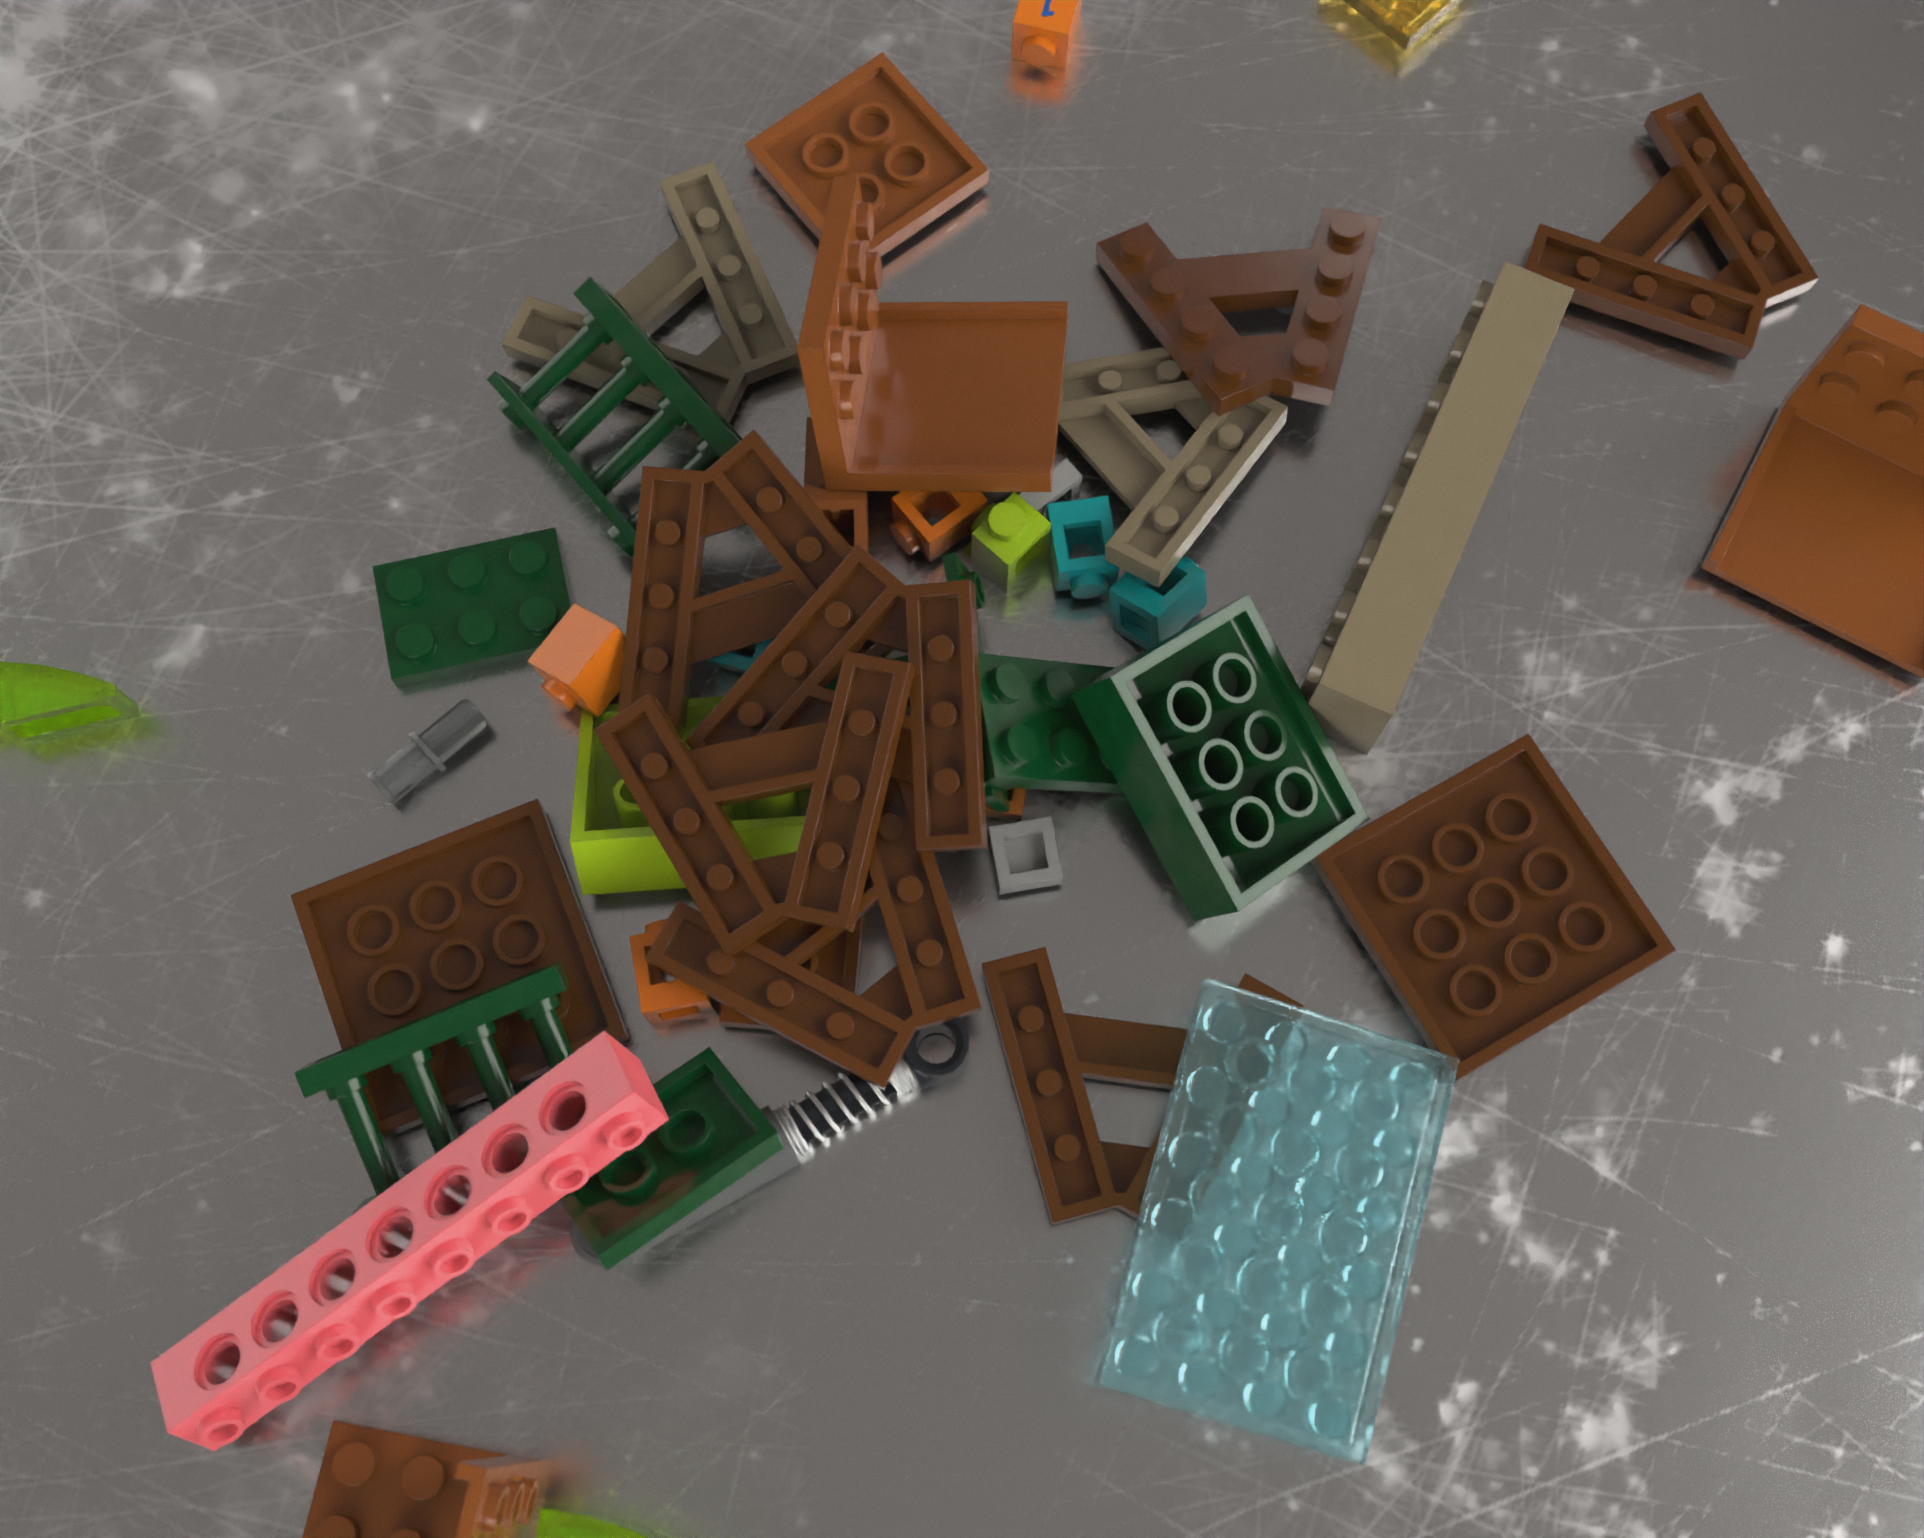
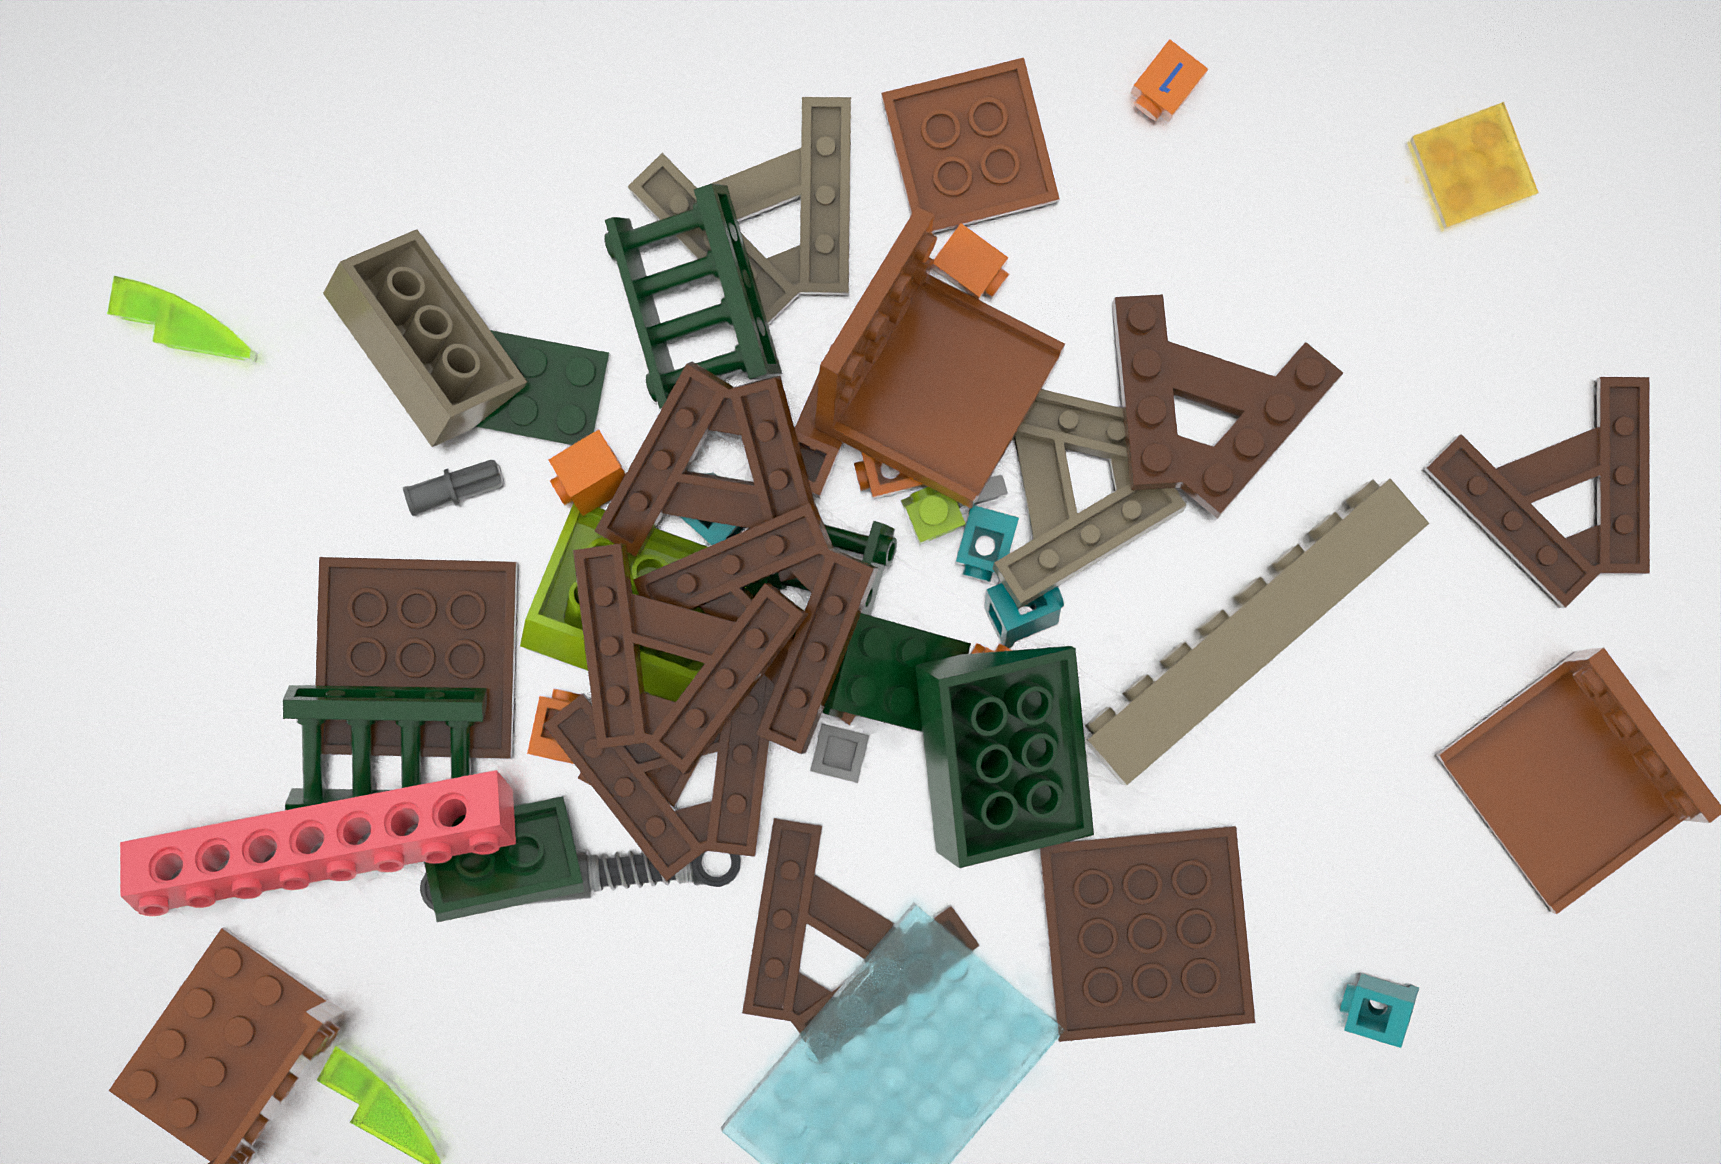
camera: 25 degrees right, 15 degrees up
none -> dark tan slope [323,229,527,448]
none -> orange brick [932,223,1010,300]
none -> teal brick [1339,973,1420,1048]

